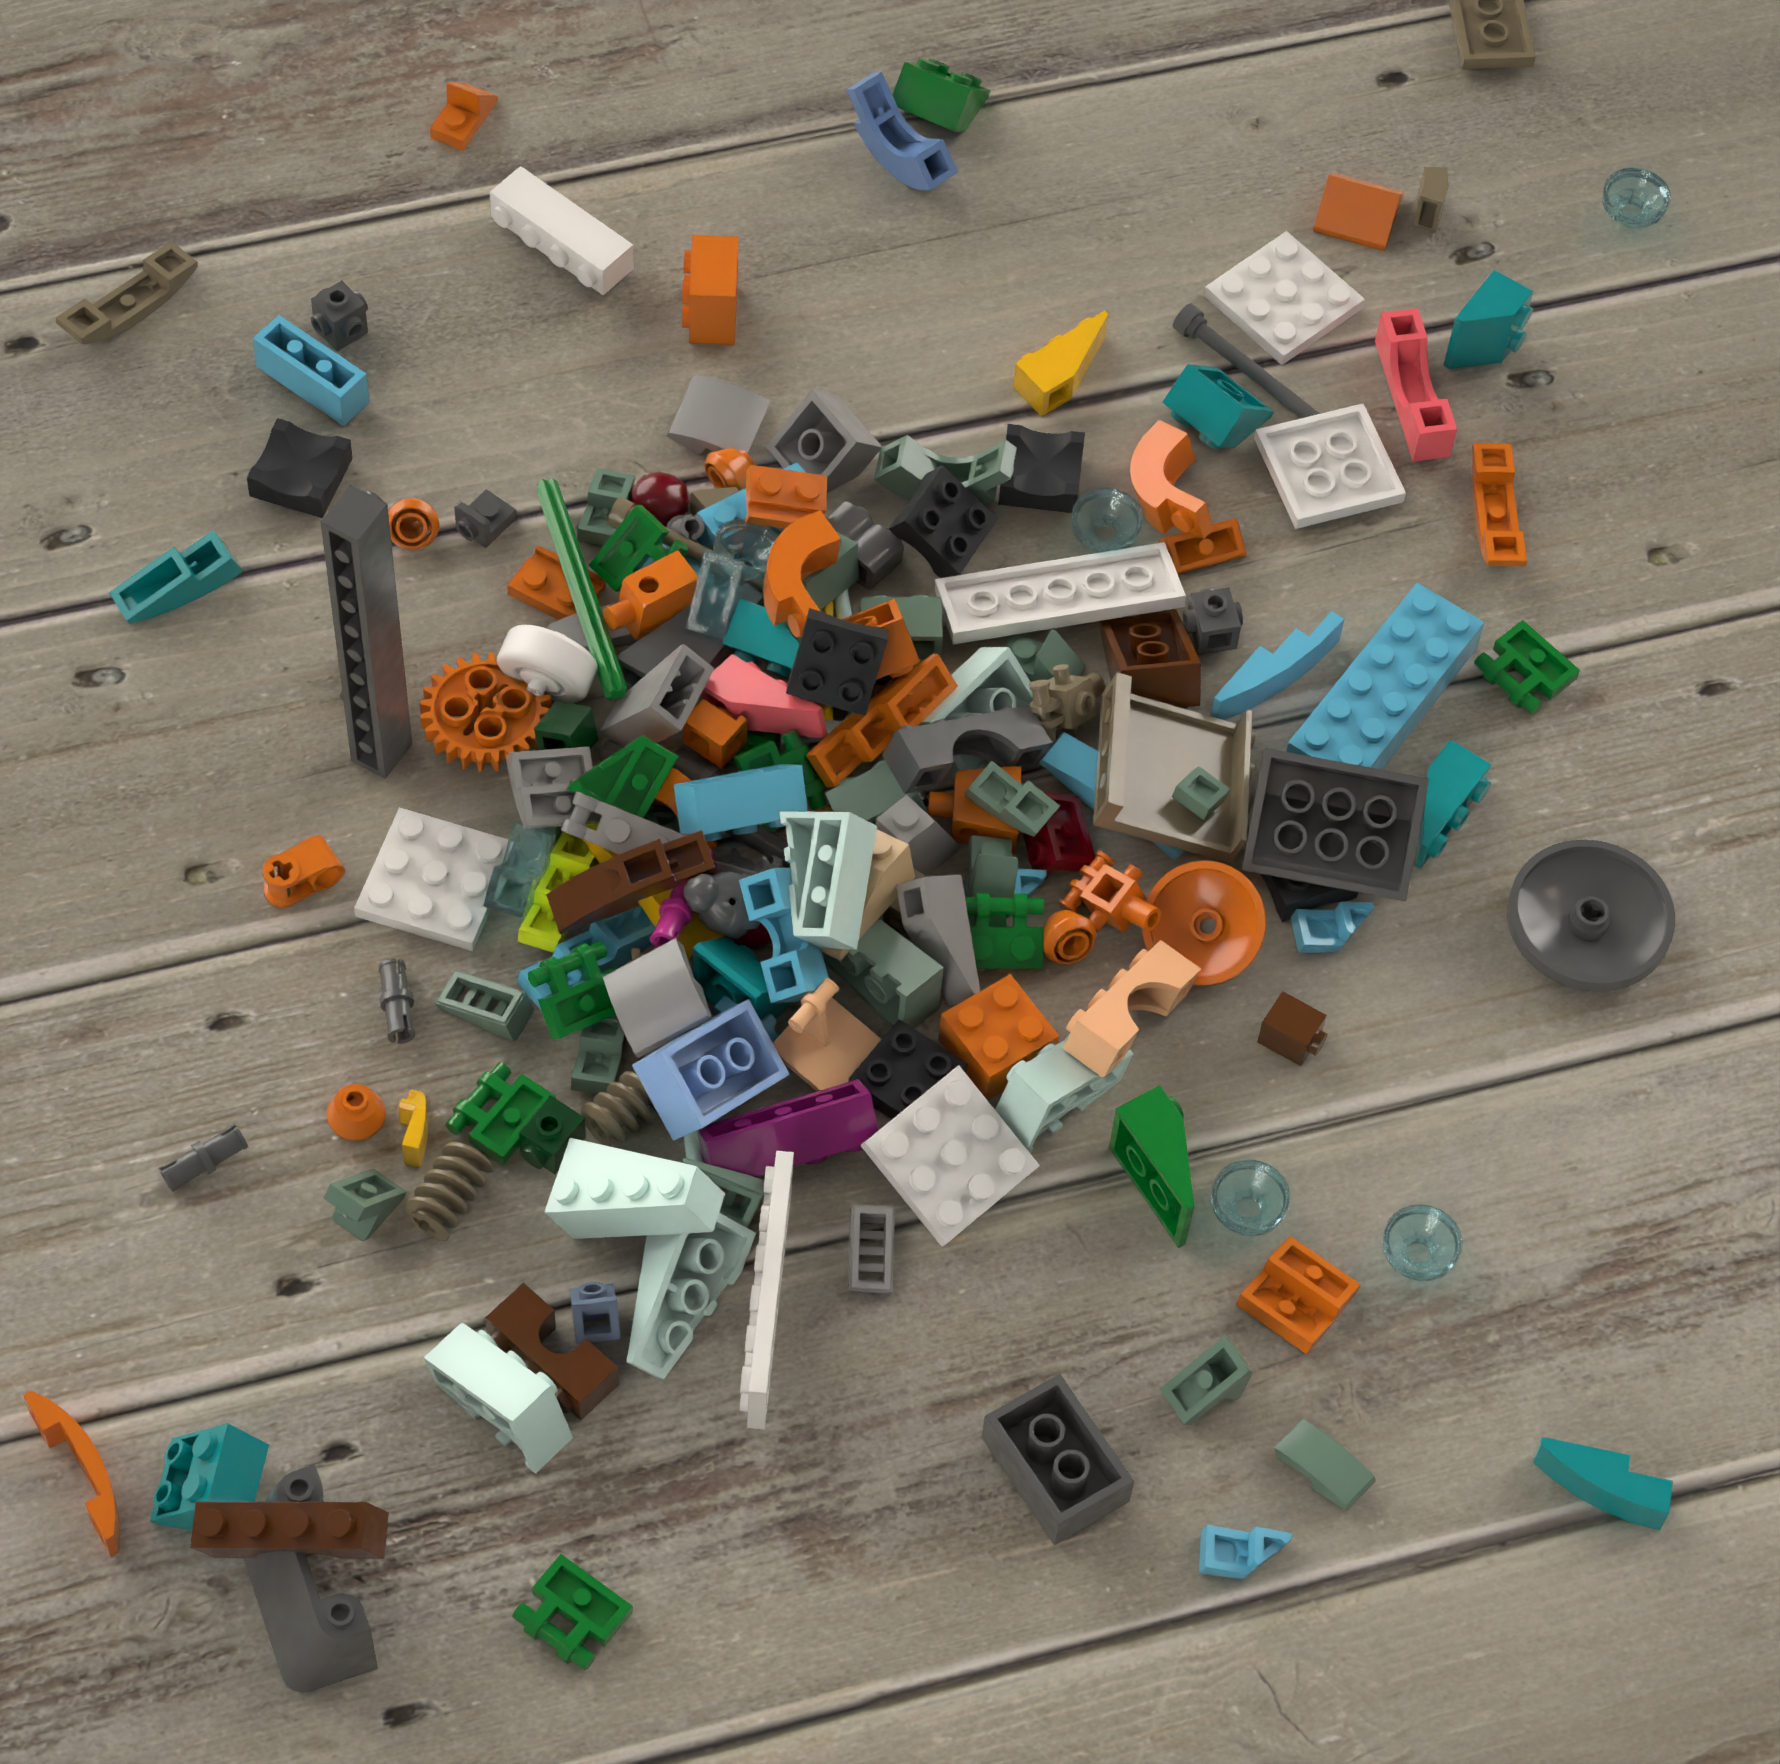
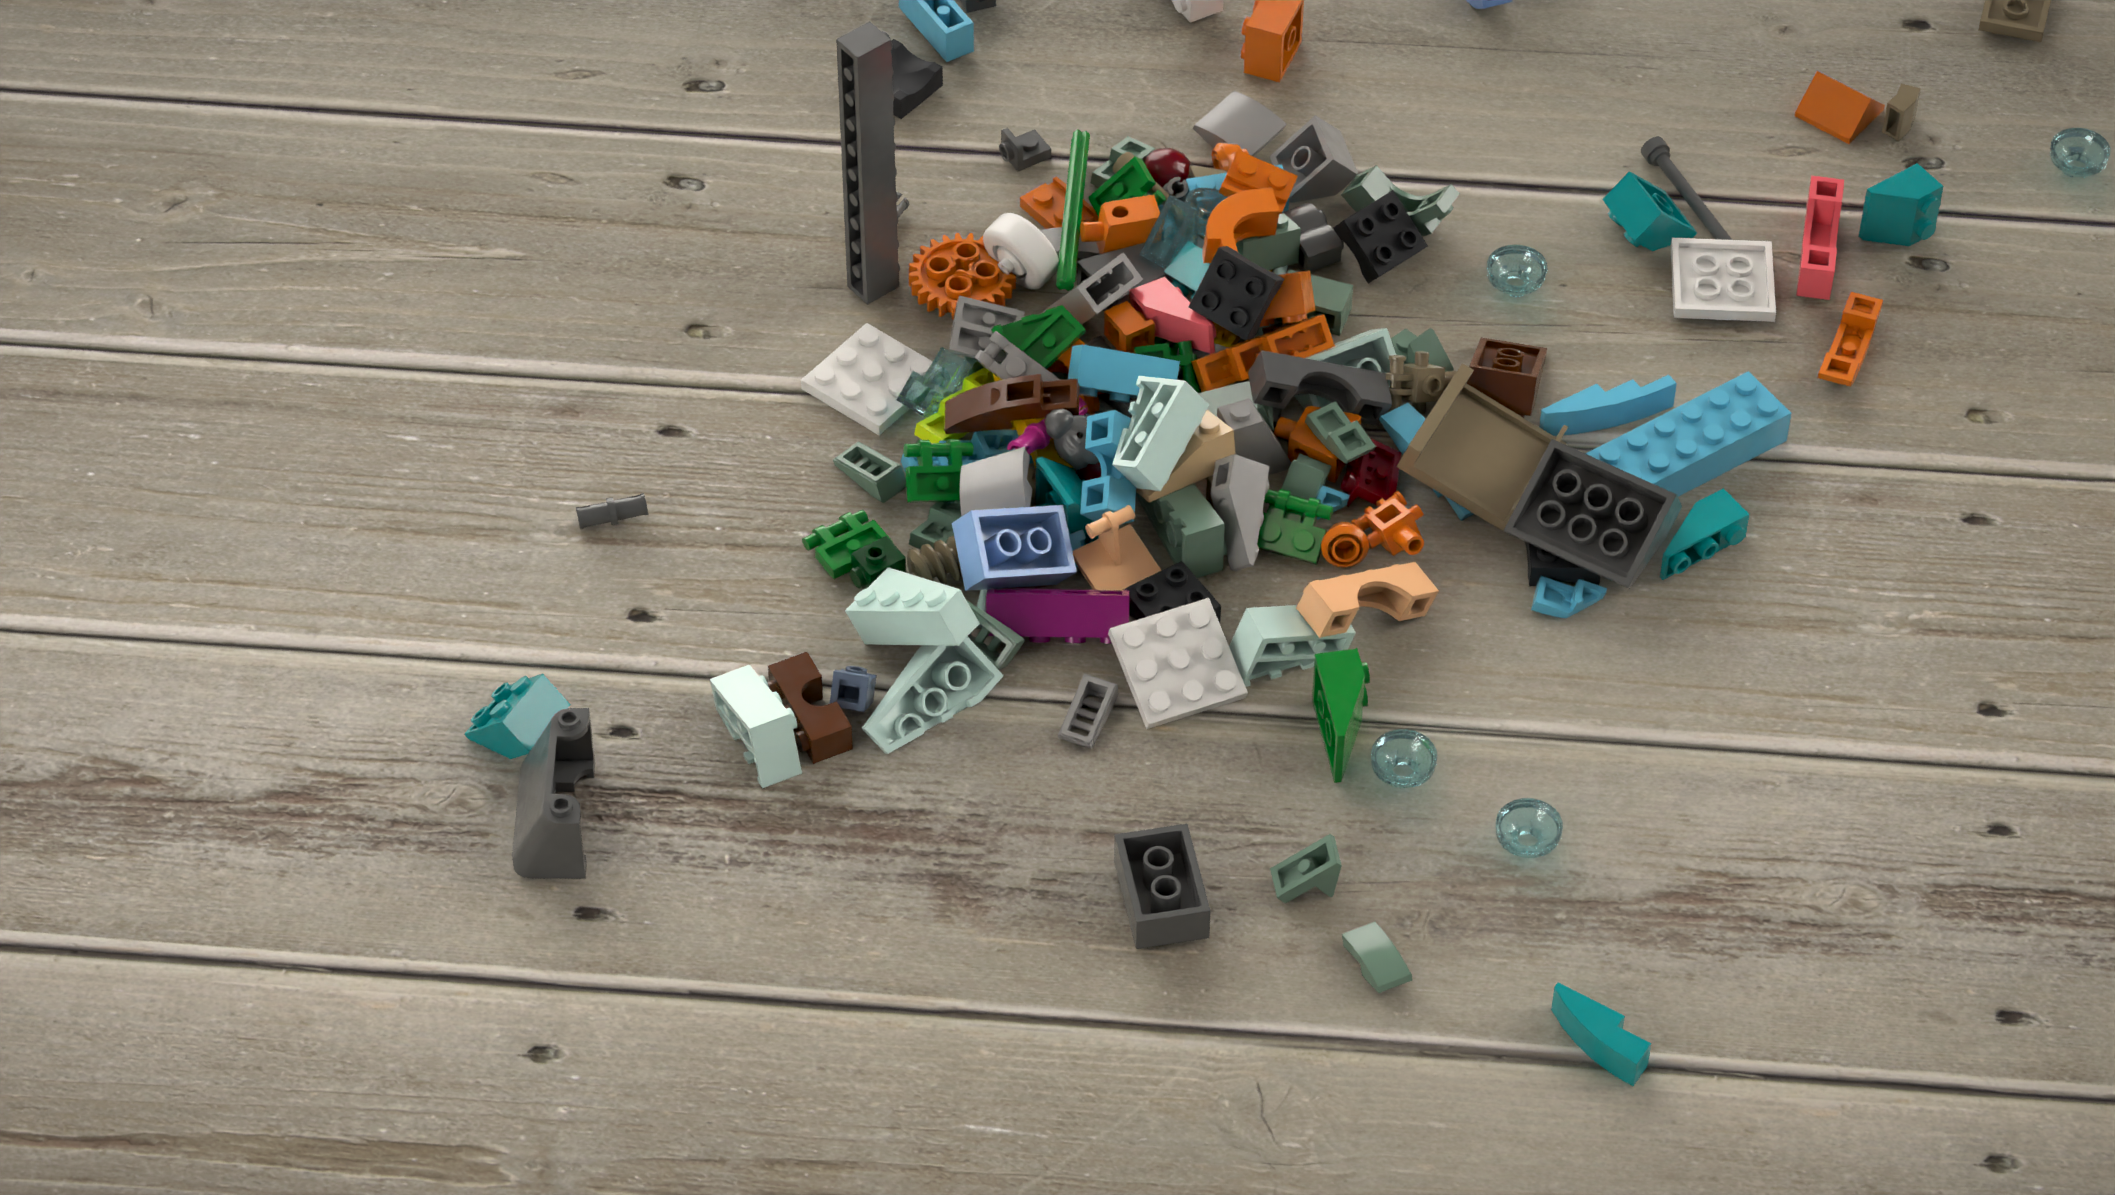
camera: 25 degrees right, 10 degrees down
orange slope [23,1390,120,1557] -> none
teal slope [109,530,244,624] -> none
reddish brown arch [190,1501,389,1559] -> none
orange piece [262,835,345,908] -> none
sand green slope [323,1168,407,1241] -> none
orange cone [327,1084,386,1140] -> none
dark grey pin [378,958,415,1044] -> none
orange cone [388,498,439,550] -> none
yellow slope [399,1089,428,1168] -> none
dark tan piece [405,1142,493,1242] -> none
green plate [512,1553,633,1670] -> none
dark green brick [534,701,598,750] -> none
white plate [740,1151,794,1430] -> none
white plate [935,542,1186,645] -> none
orange brick [938,974,1059,1101] -> none
black brick [998,424,1085,514] -> none
yellow slope [1013,310,1108,417] -> none
orange arch [1130,420,1214,539] -> none
orange dish [1142,860,1267,986] -> none
orange slope [1158,518,1247,574] -> none
sand green plate [1171,766,1231,820] -> none
dark grey brick [1183,588,1243,655] -> none
medium azure slope [1199,1525,1292,1579] -> none
white plate [1204,231,1365,365] -> none
orange slope [1236,1236,1361,1354] -> none
reddish brown brick [1257,991,1328,1066] -> none
green plate [1474,620,1580,715] -> none
dark grey dish [1507,840,1675,992] -> none

